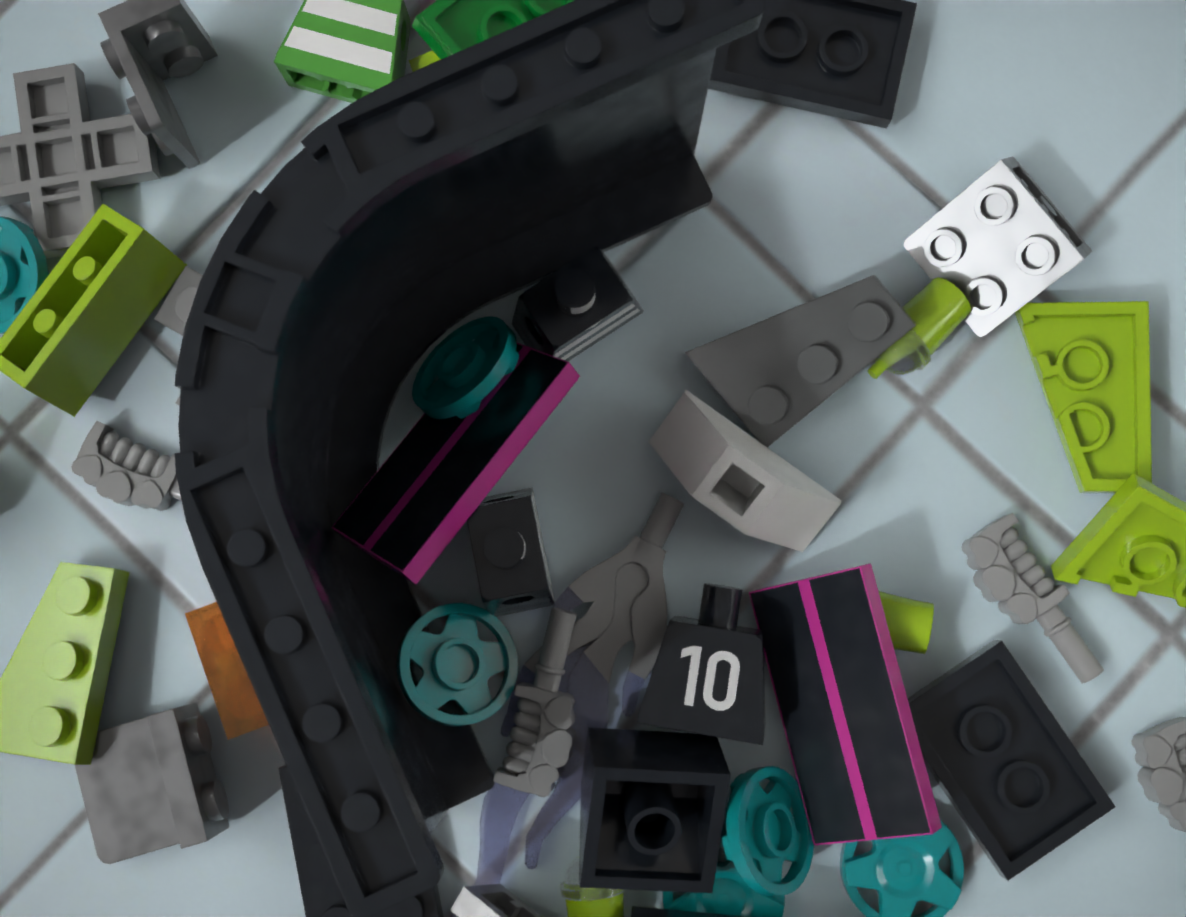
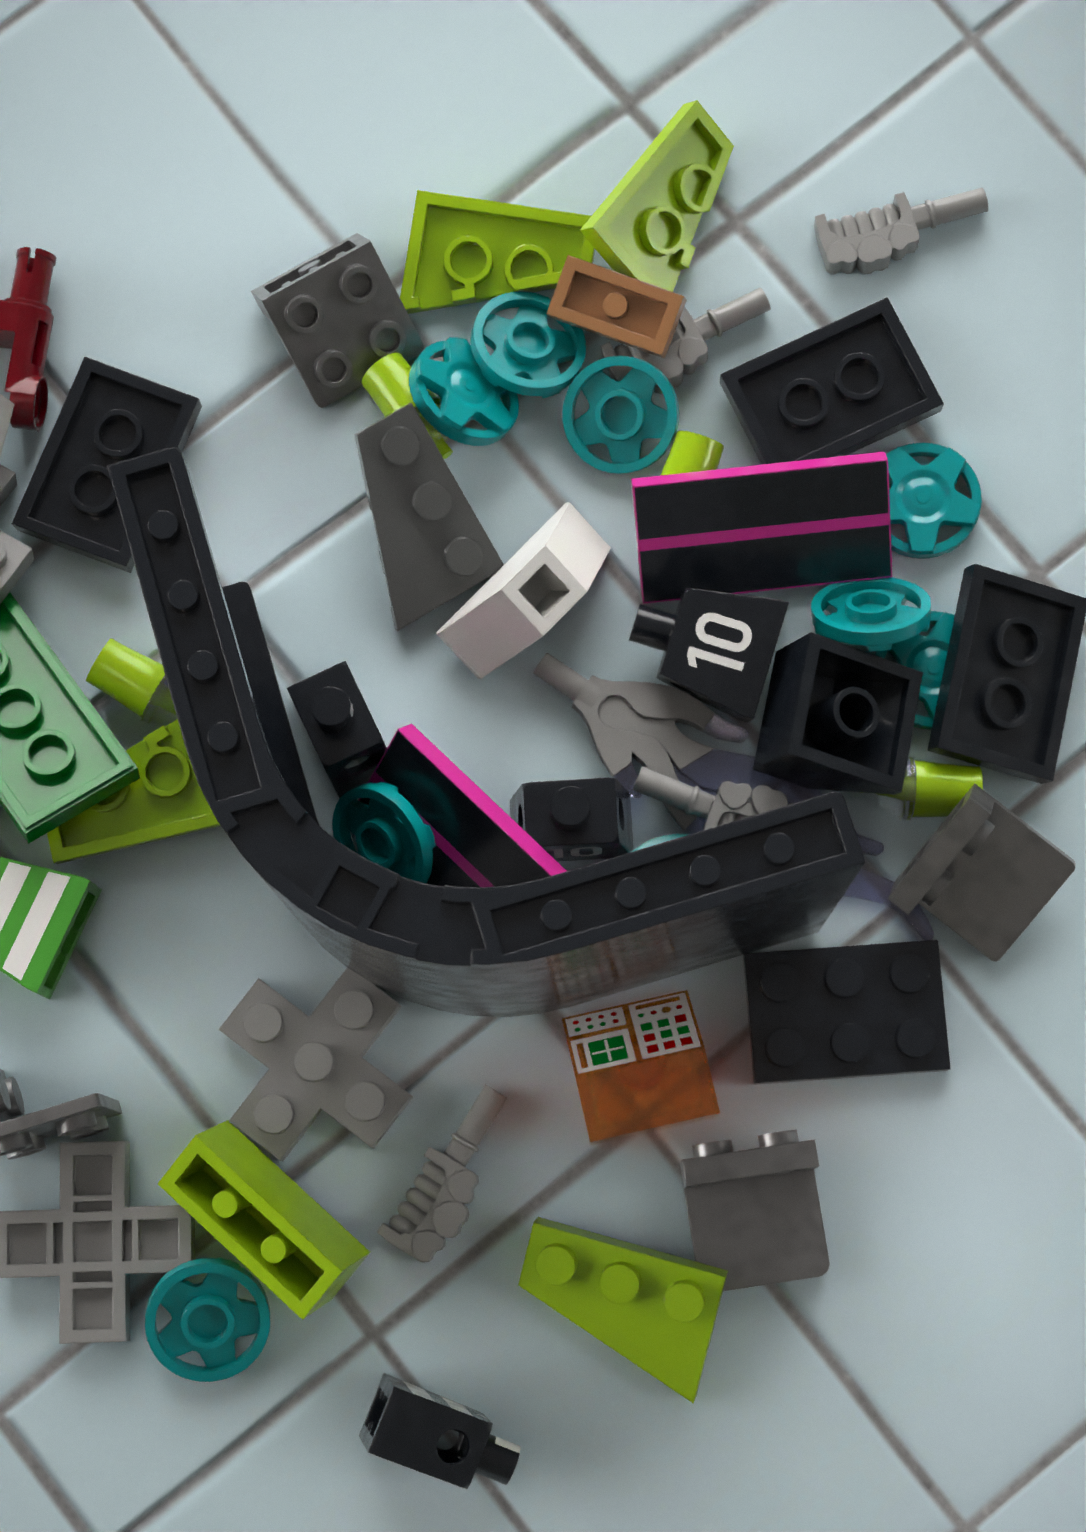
camera: 80 degrees left, 5 degrees down
none -> teal wheel [409,337,519,446]
none -> teal wheel [470,291,586,399]
none -> medium nougat plate [546,255,687,359]
none -> teal wheel [562,356,680,474]

